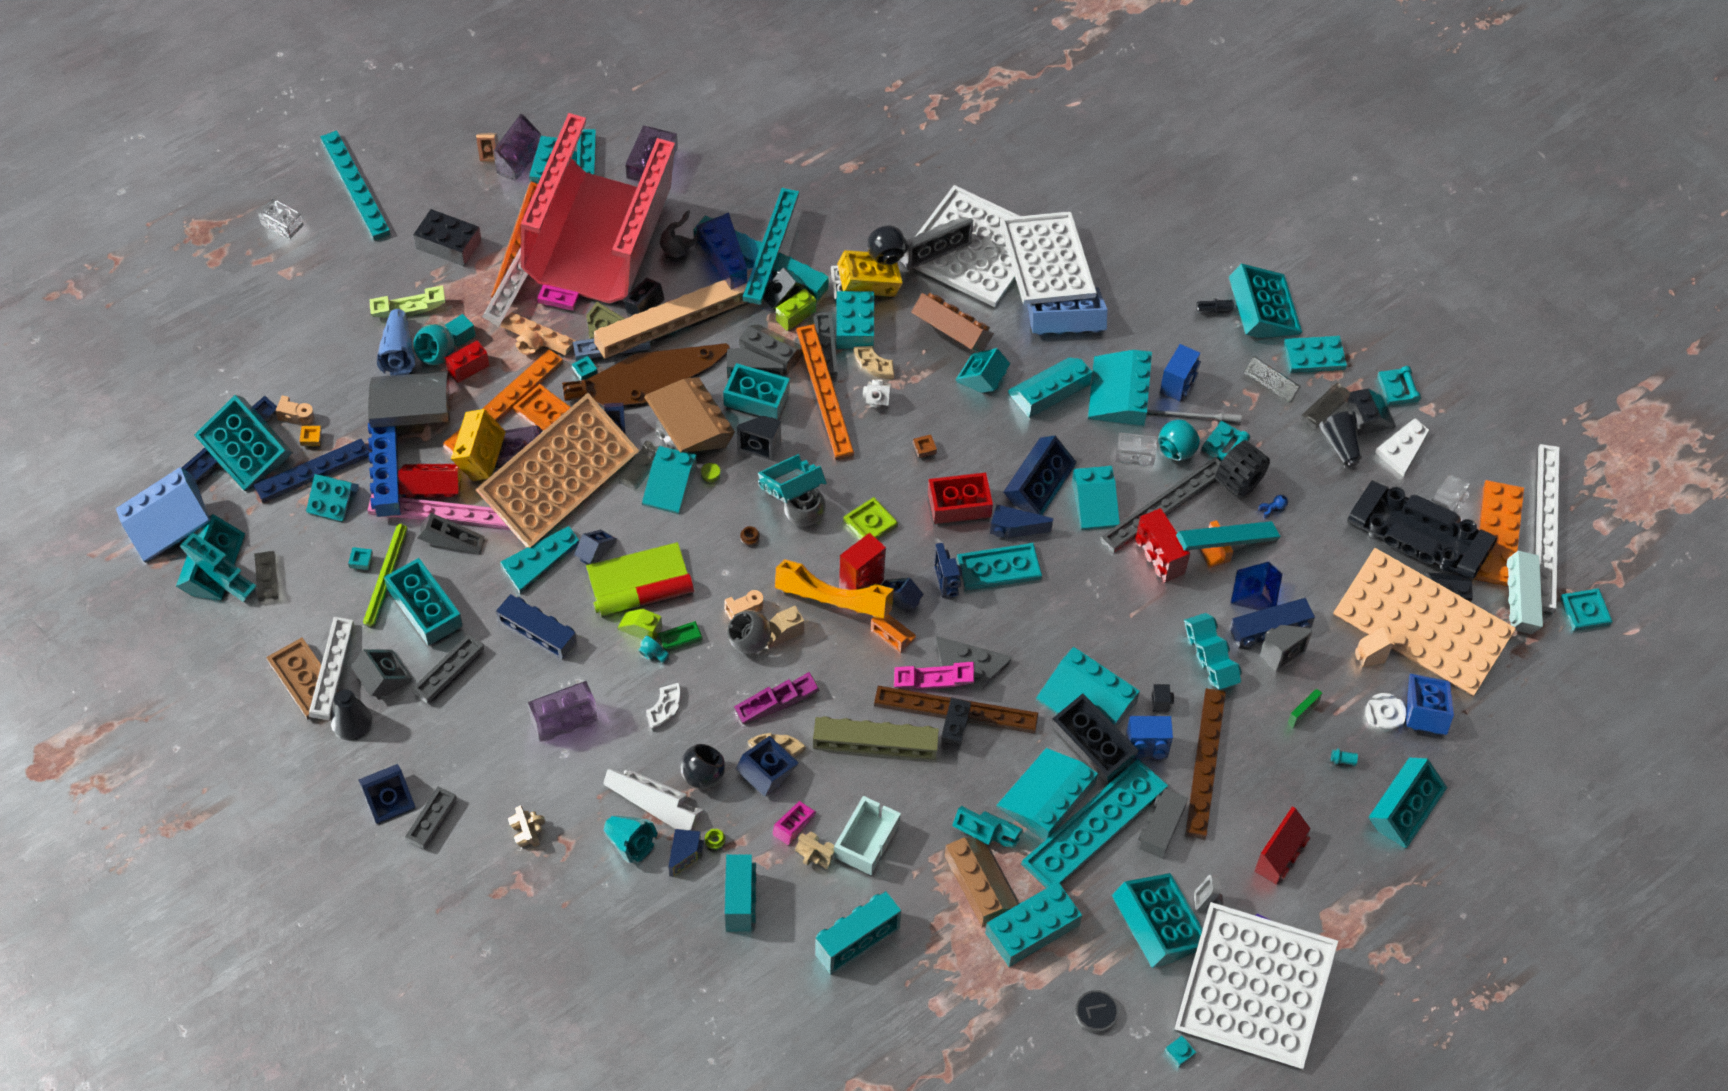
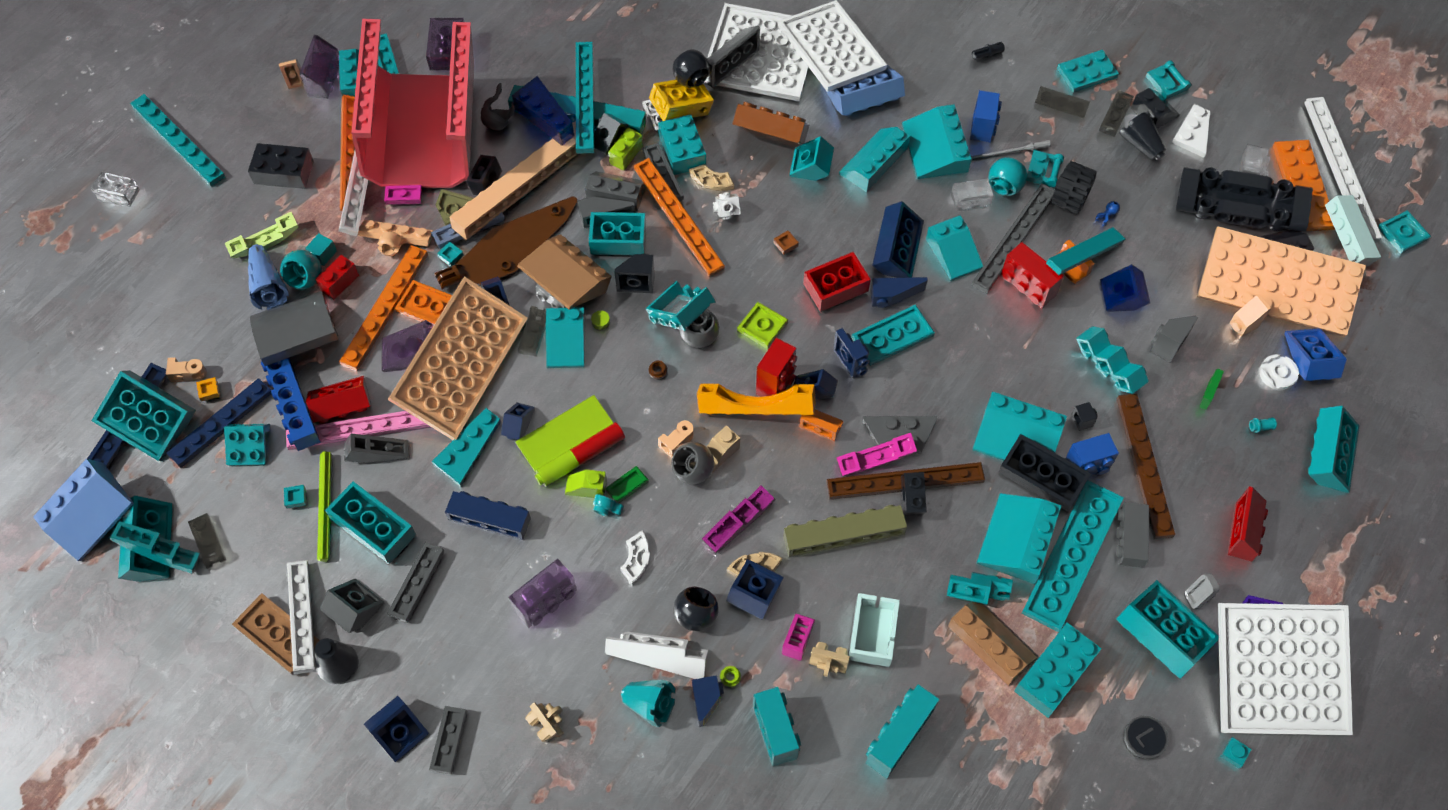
camera: 15 degrees left, 5 degrees up
yellow piece [451,409,506,481] -> none
teal slope [1229,263,1302,338] -> none
dark blue brick [1229,597,1315,648] -> none

